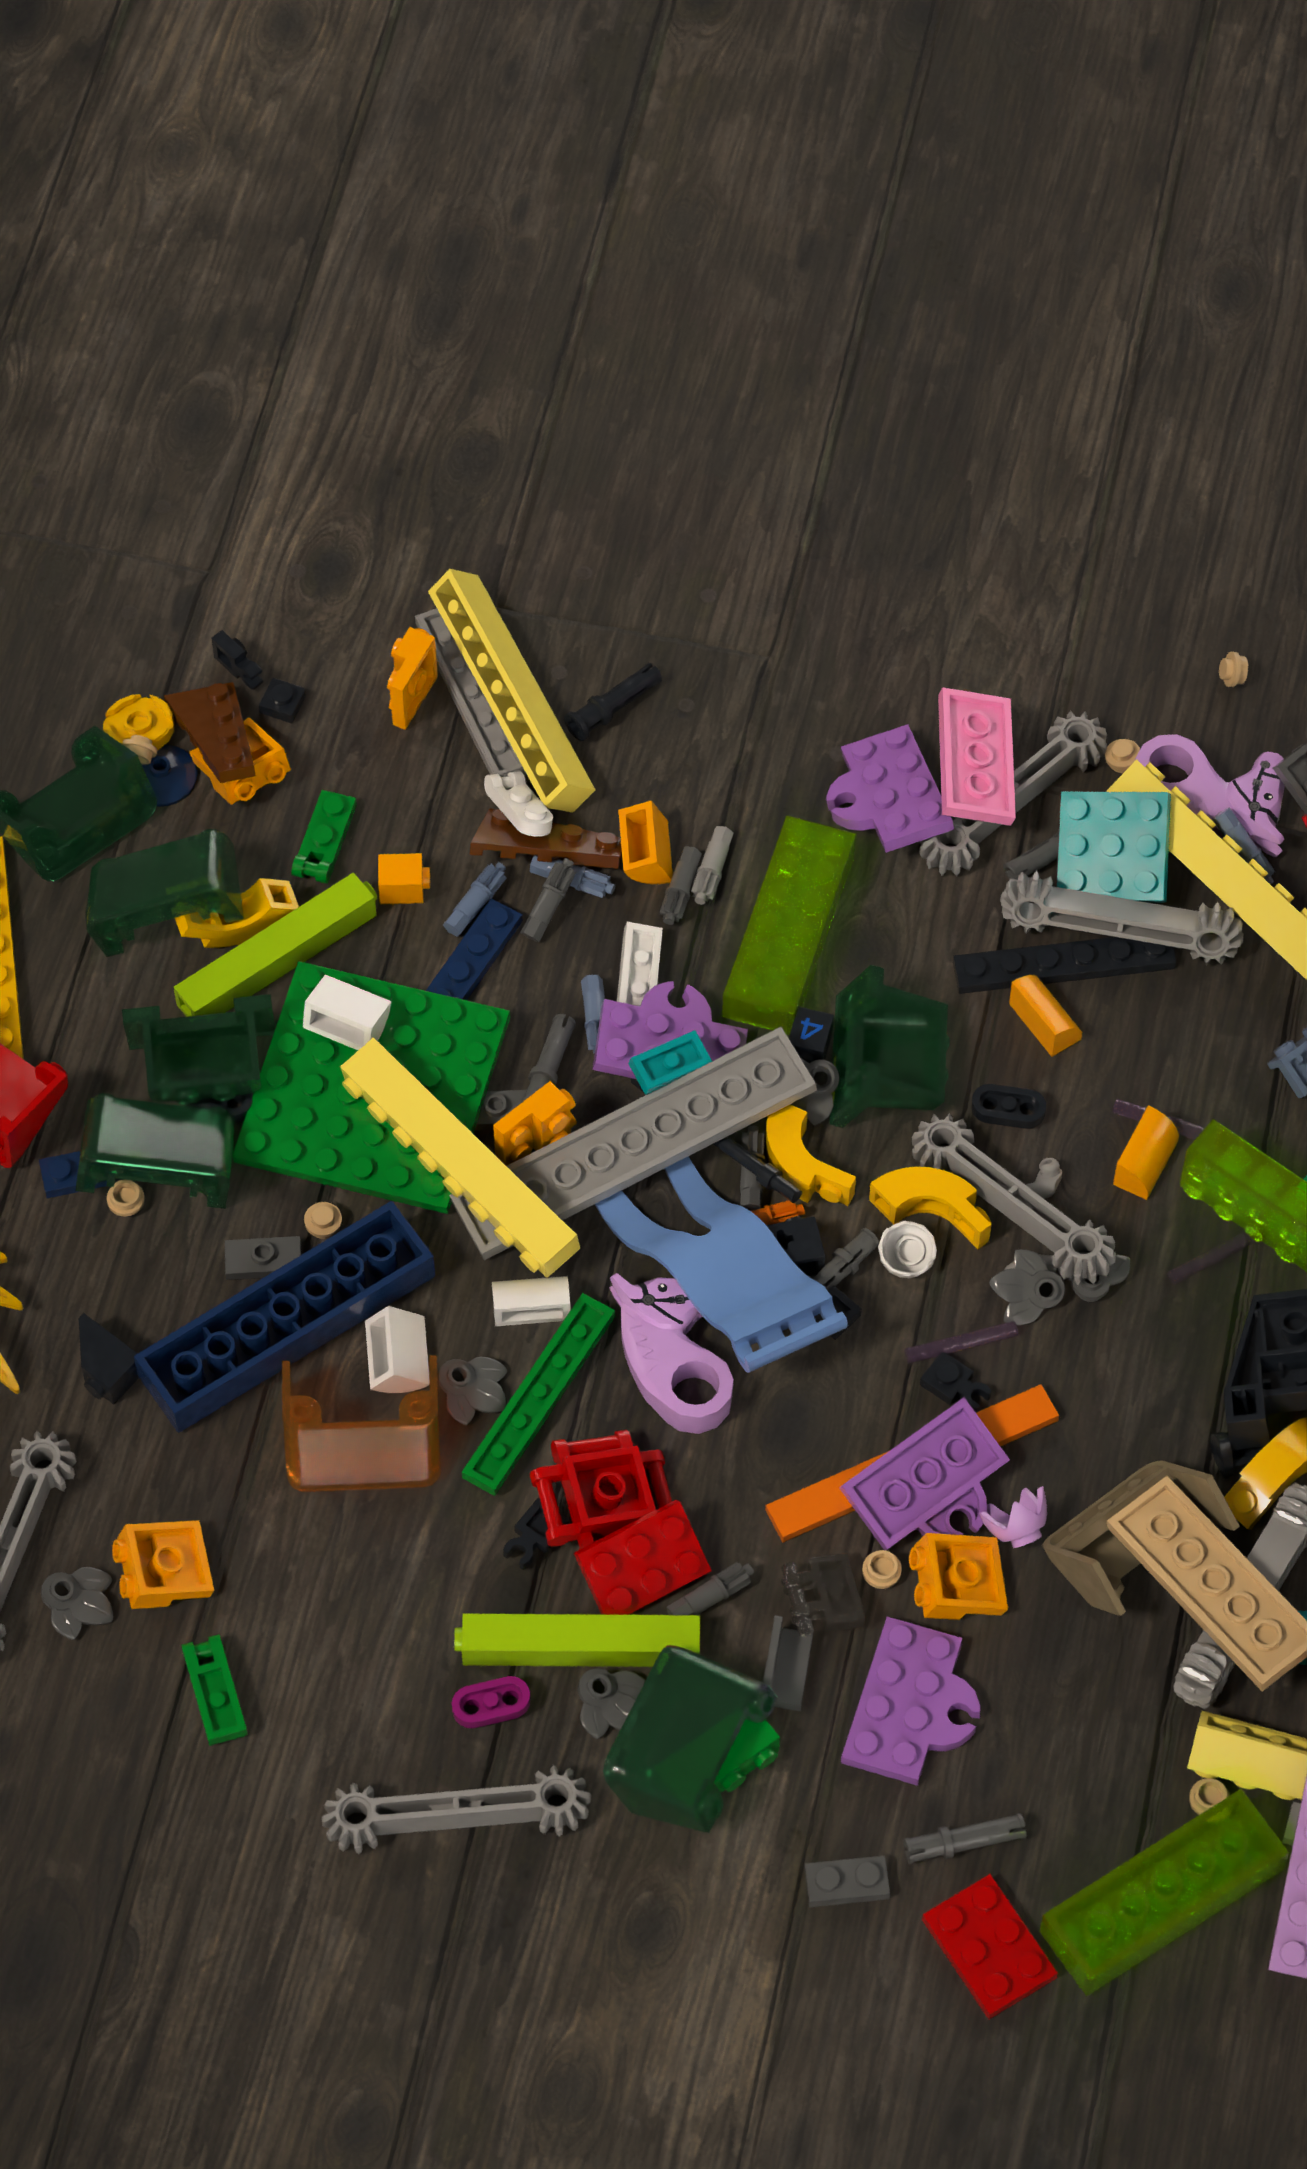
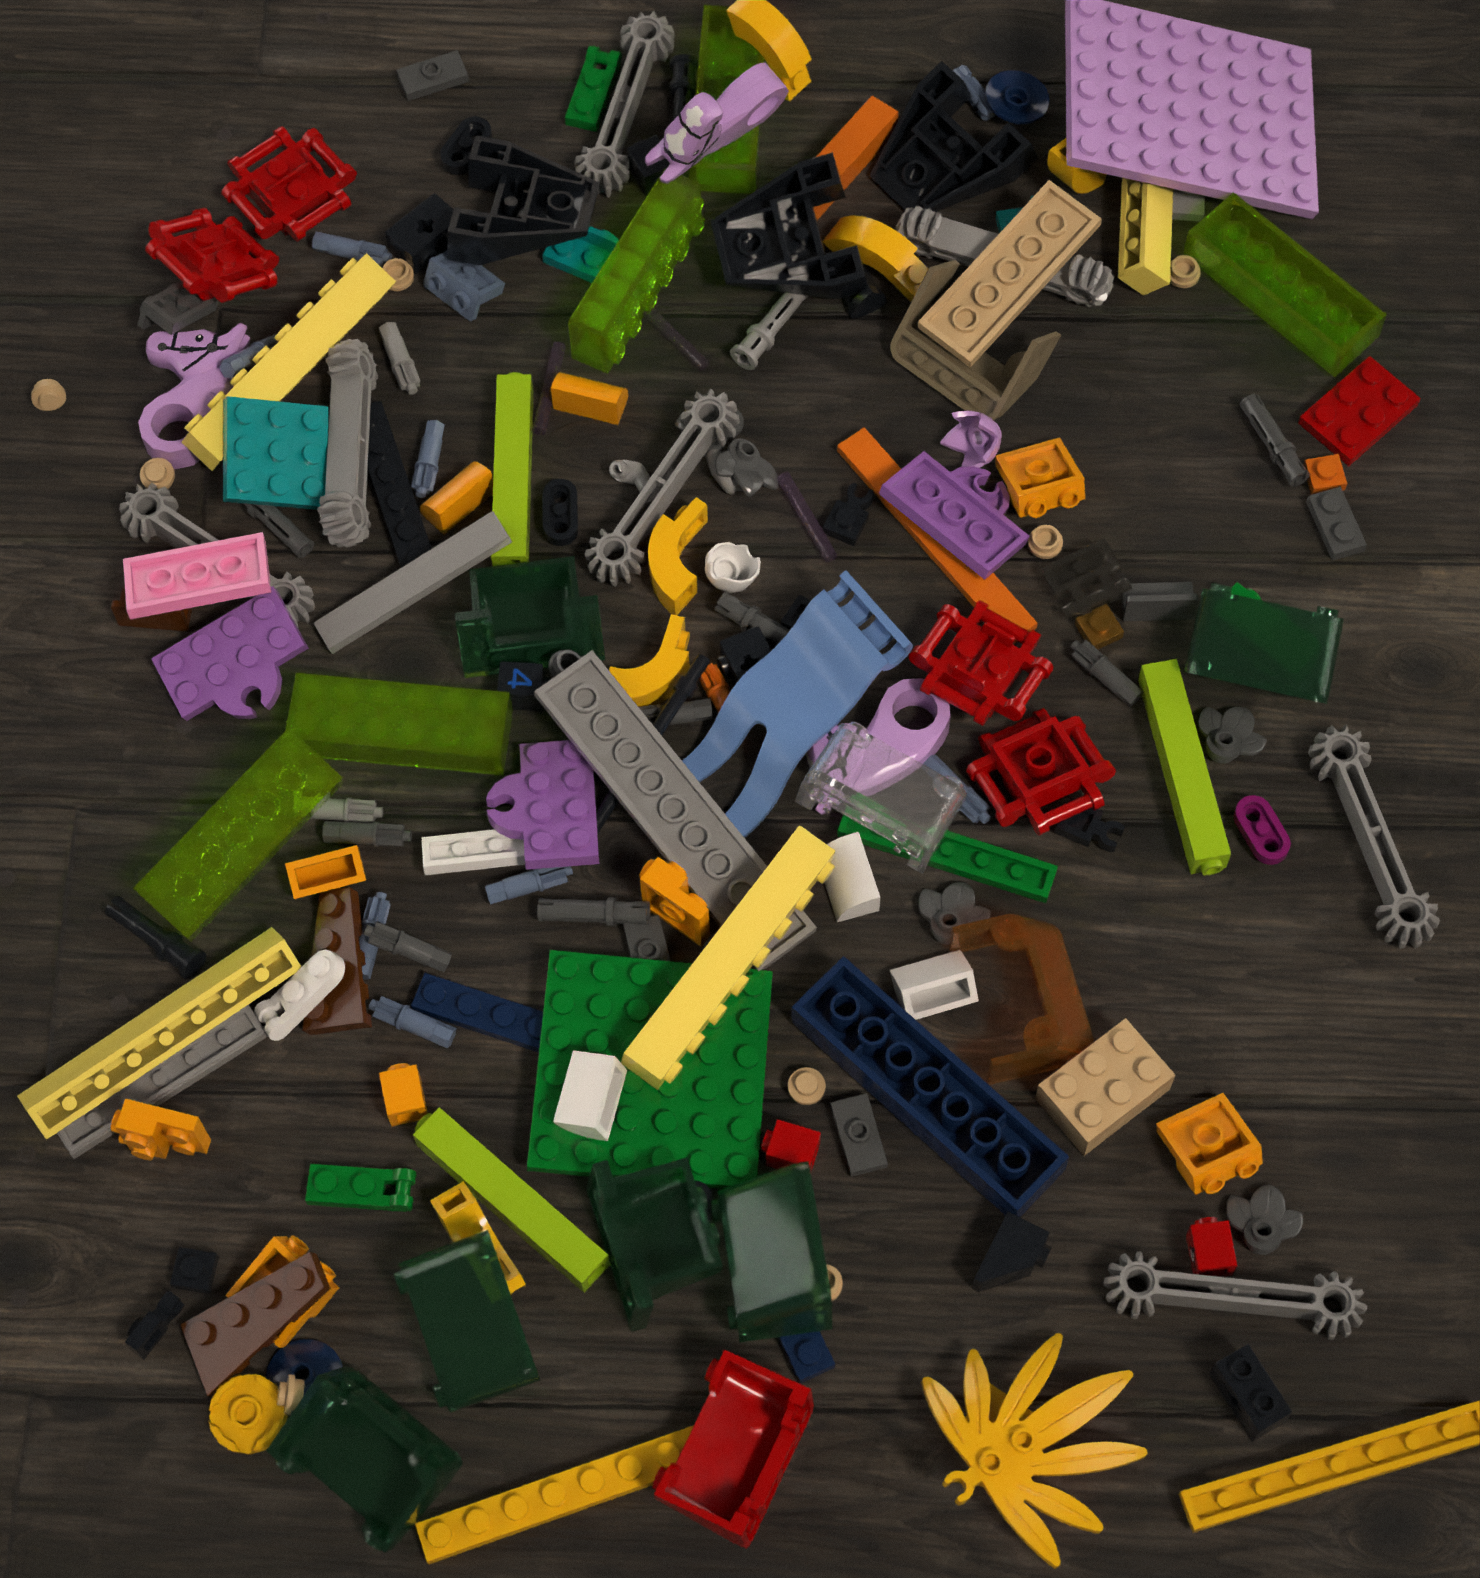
camera: 100 degrees left, 5 degrees up
green plate [181,1634,248,1746] -> none
red plate [574,1500,712,1615] -> none
teal plate [628,1030,712,1095] -> none
medium lavender plate [841,1617,980,1786] -> none
none -> clear neon green brick [133,728,344,943]
none -> light grey tile [313,511,512,654]
none -> light grey piece [379,322,421,395]
none -> sand blue piece [411,420,445,498]
none -> lime brick [491,372,534,573]
none -> light grey pin [730,293,808,370]
none -> red brick [761,1119,821,1179]
none -> clear windscreen [795,722,967,874]
none -> red brick [908,600,1054,726]
none -> sand blue piece [920,755,991,824]
none -> tan brick [1035,1018,1175,1156]
none -> pearl gold plate [1075,604,1124,650]
none -> red brick [1186,1217,1237,1277]
none -> orange plate [1303,454,1348,495]

